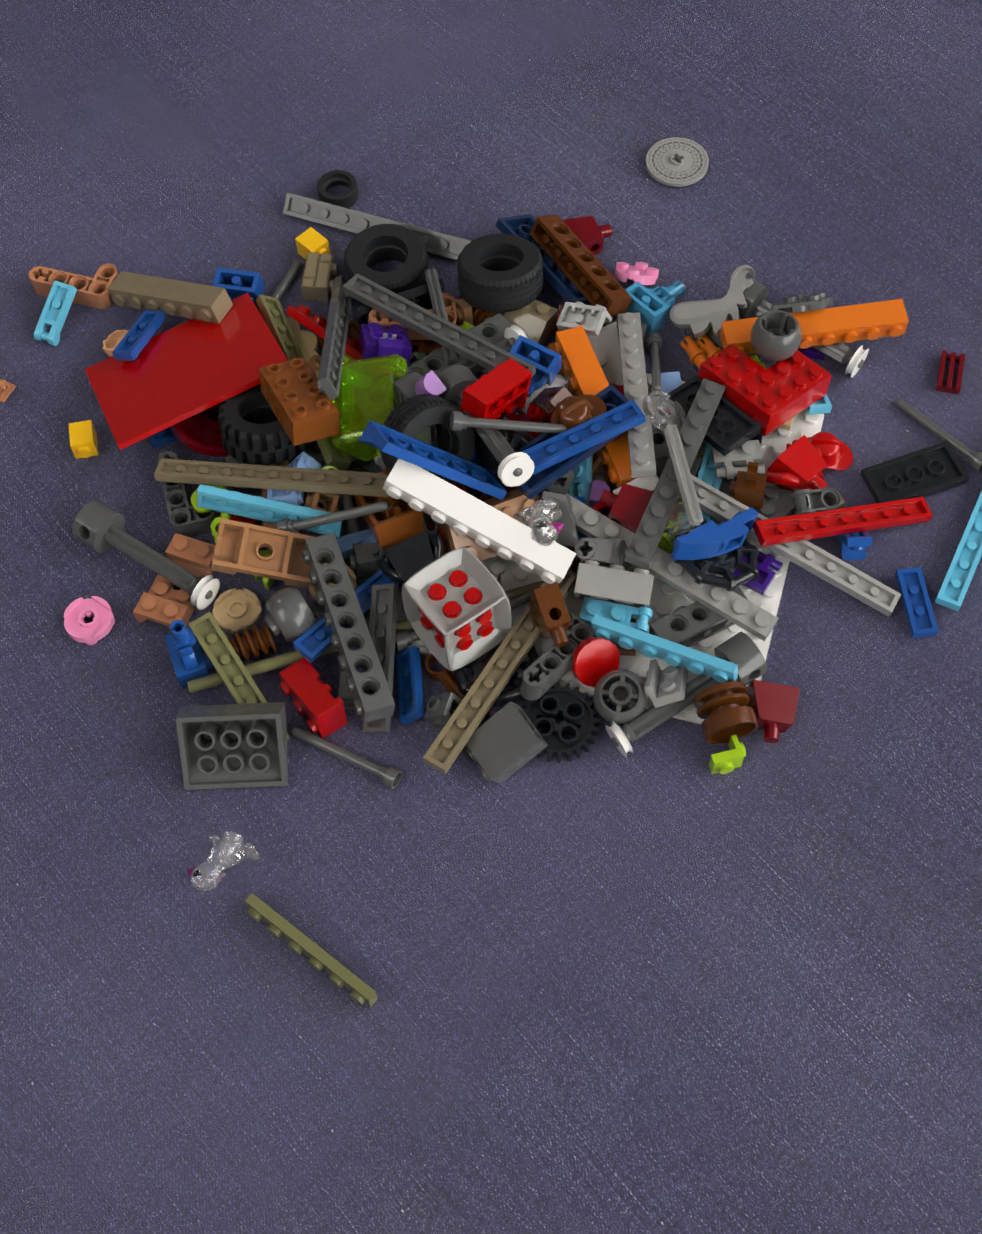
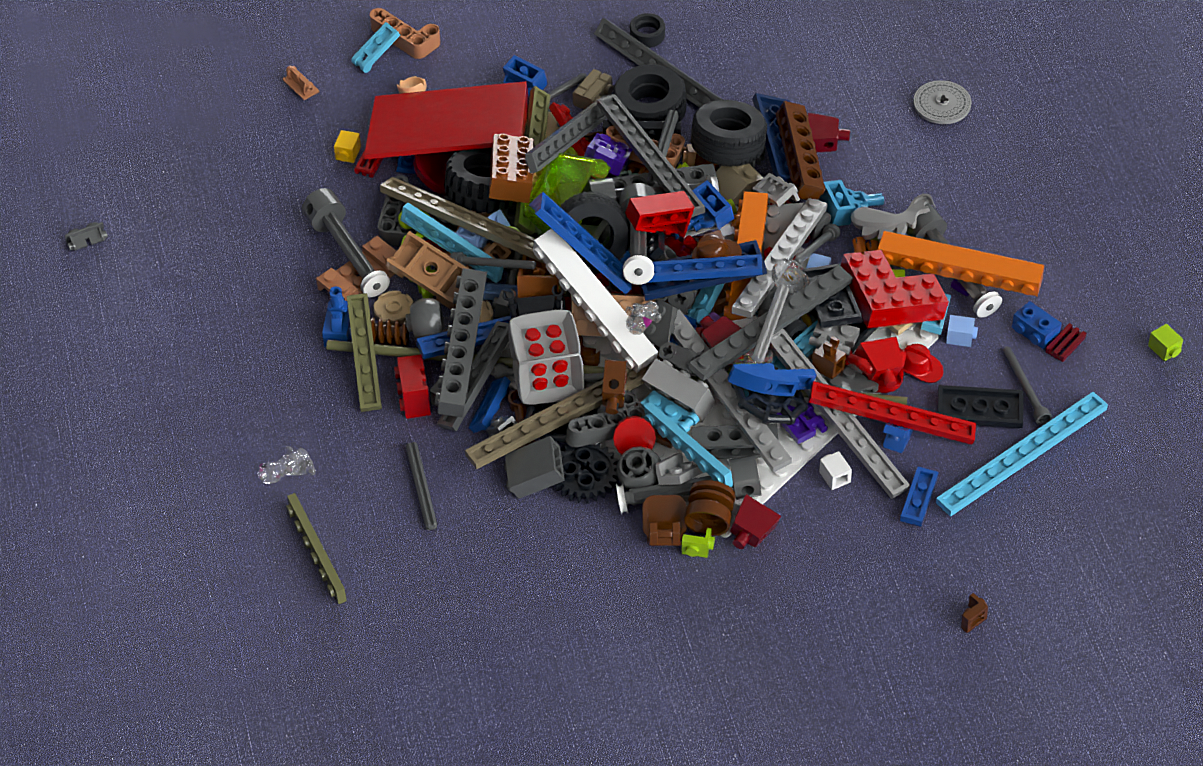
camera: 25 degrees right, 10 degrees down
bright pink plate [64,596,115,645] -> none
dark tan brick [107,271,233,323] -> none
blue plate [112,310,166,361] -> none
dark grey slope [176,702,288,790] -> none
dark grey piece [291,727,402,789] -> none
yellow brick [295,227,330,260] -> none
medium lavender brick [415,370,446,396] -> none
dark grey piece [450,411,567,434] -> none
bright pink plate [614,262,659,285] -> none
dark grey wheel [751,310,802,362] -> none
dark grey wing [770,292,834,313] -> none
dark grey piece [791,488,841,515] -> none
none -> red tile [354,150,384,178]
none -> dark grey axle [406,442,437,530]
none -> reddish brown piece [643,495,687,546]
none -> white brick [819,451,852,490]
none -> light blue brick [946,315,978,347]
none -> blue brick [1012,301,1062,350]

